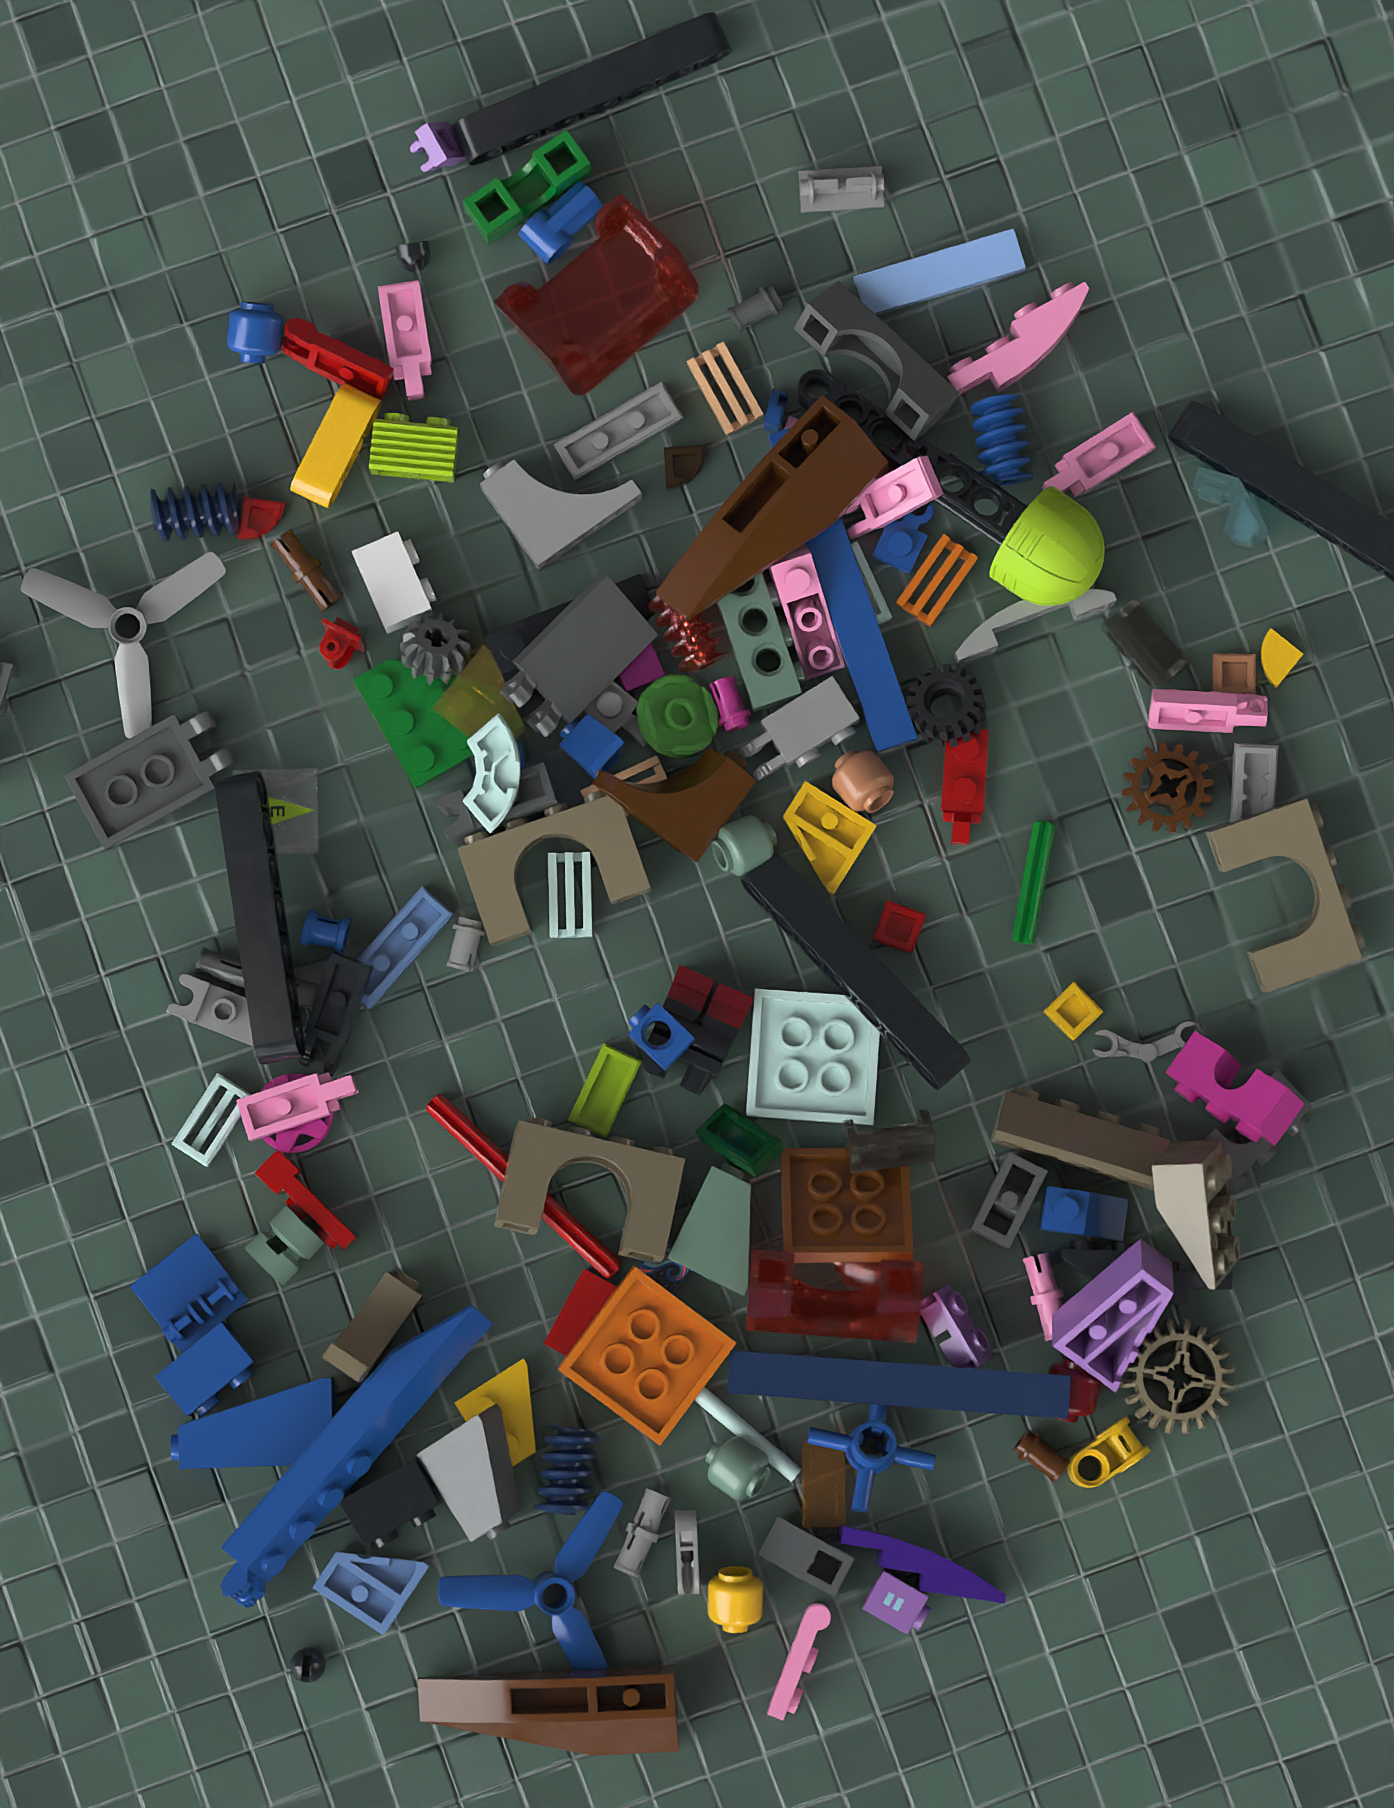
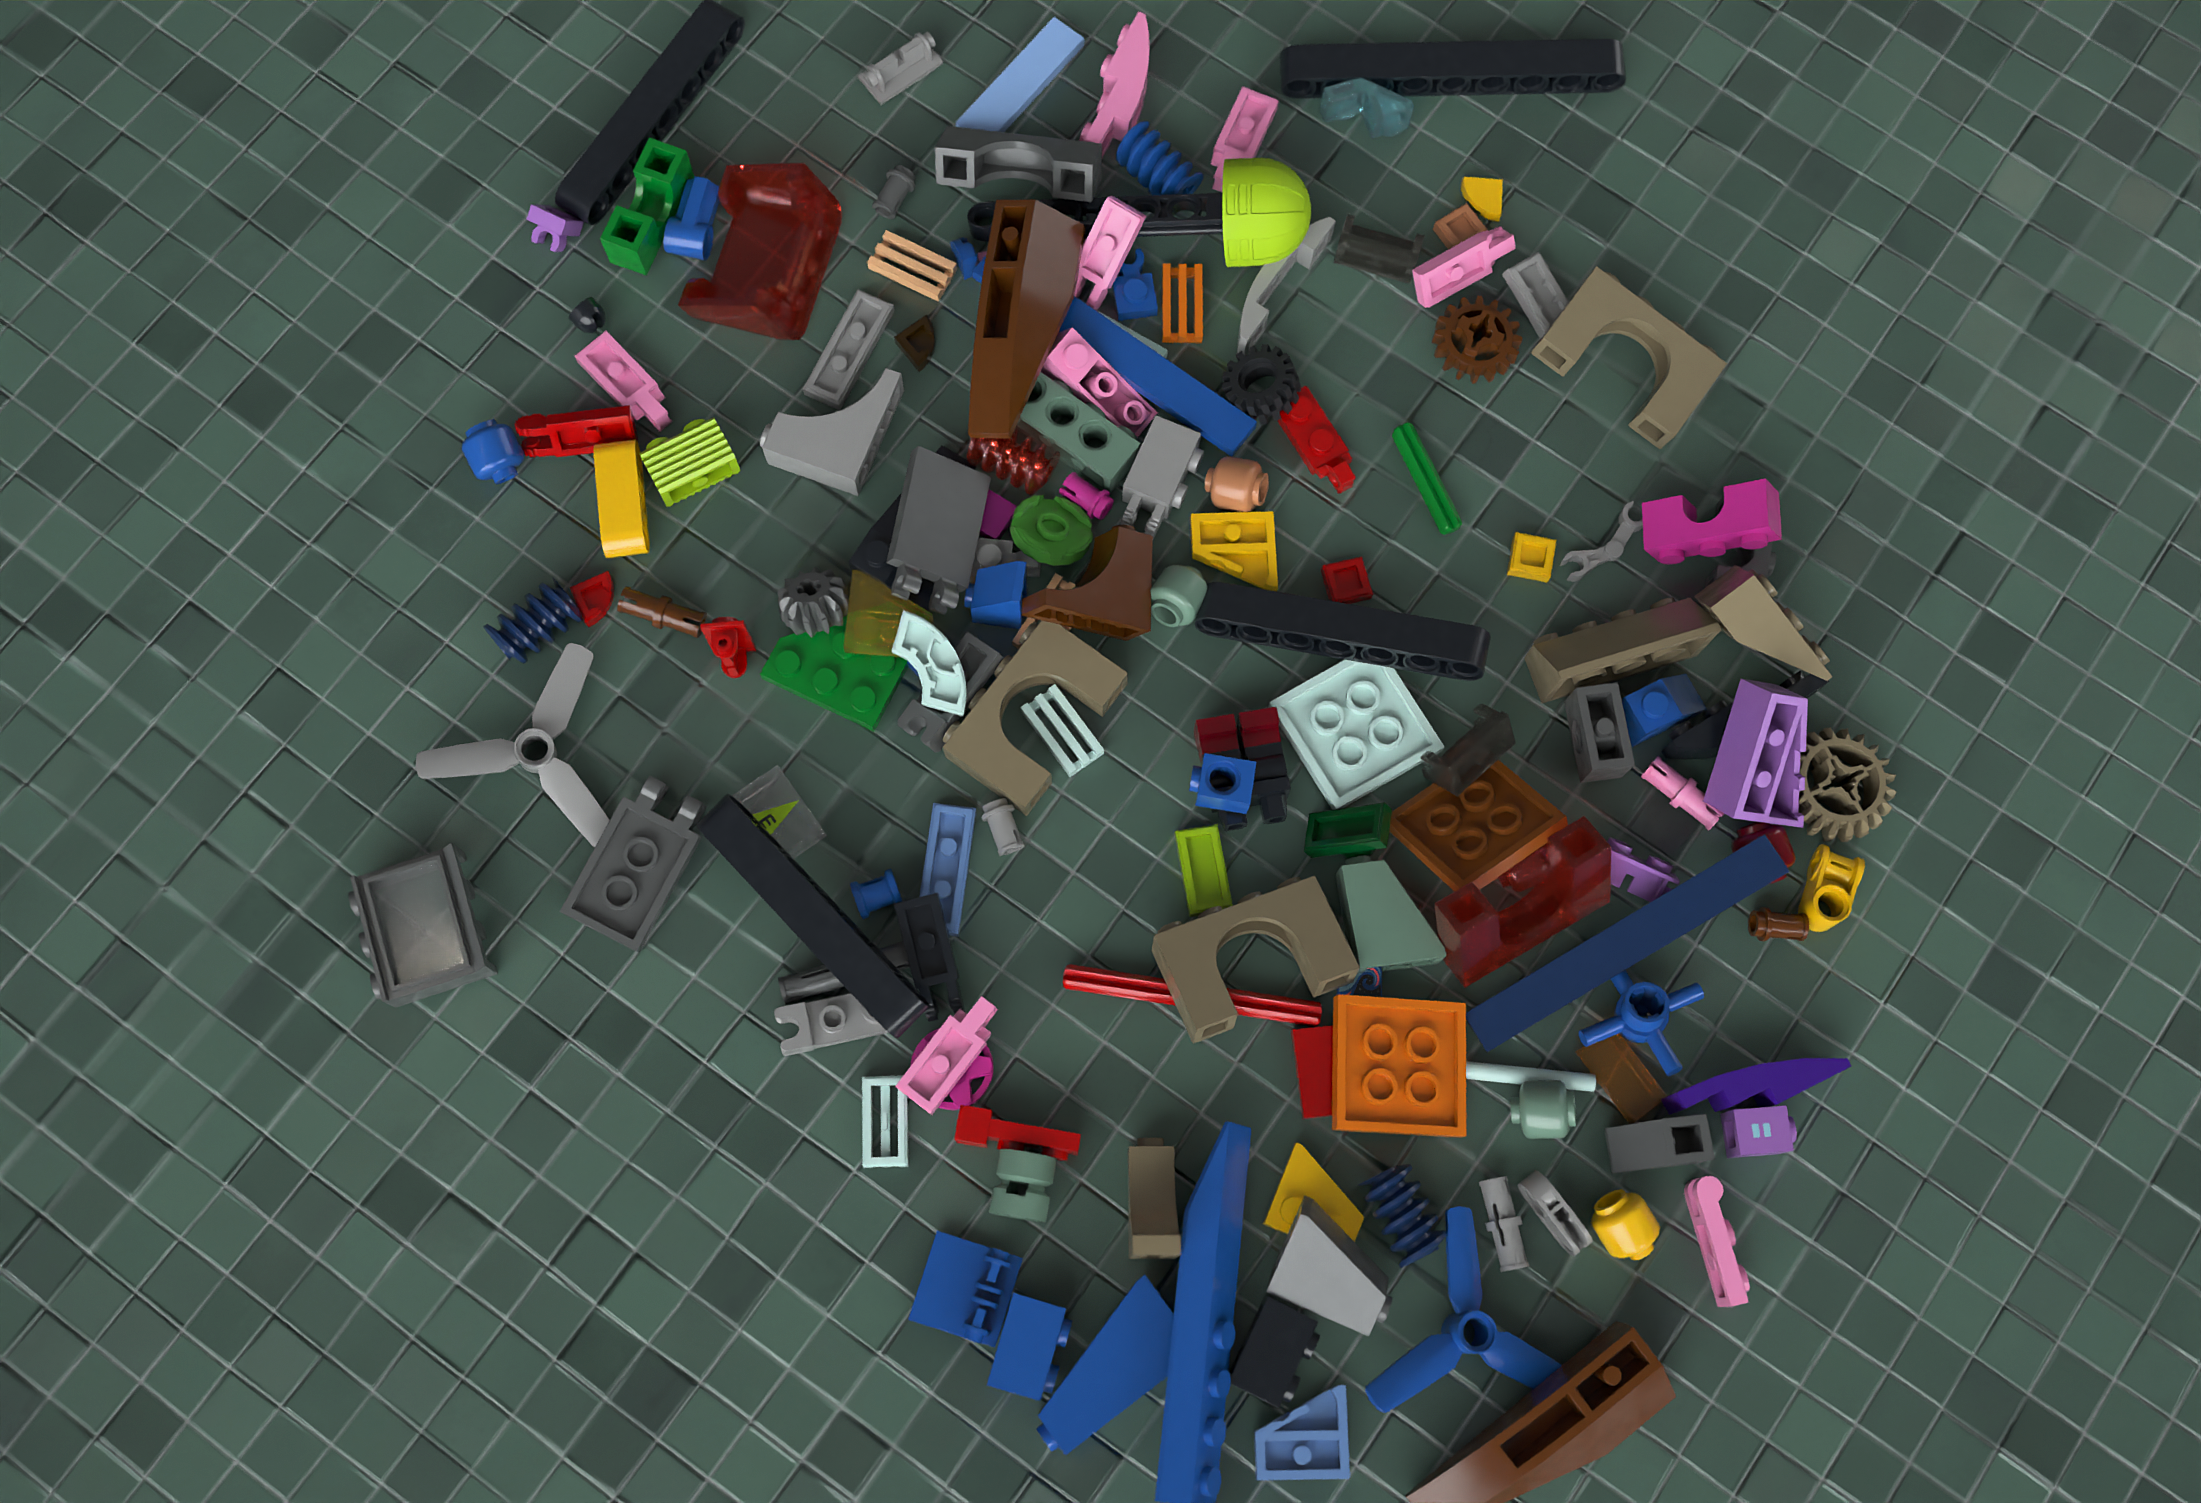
camera: 40 degrees left, 10 degrees down
white brick [351,531,437,634] -> none

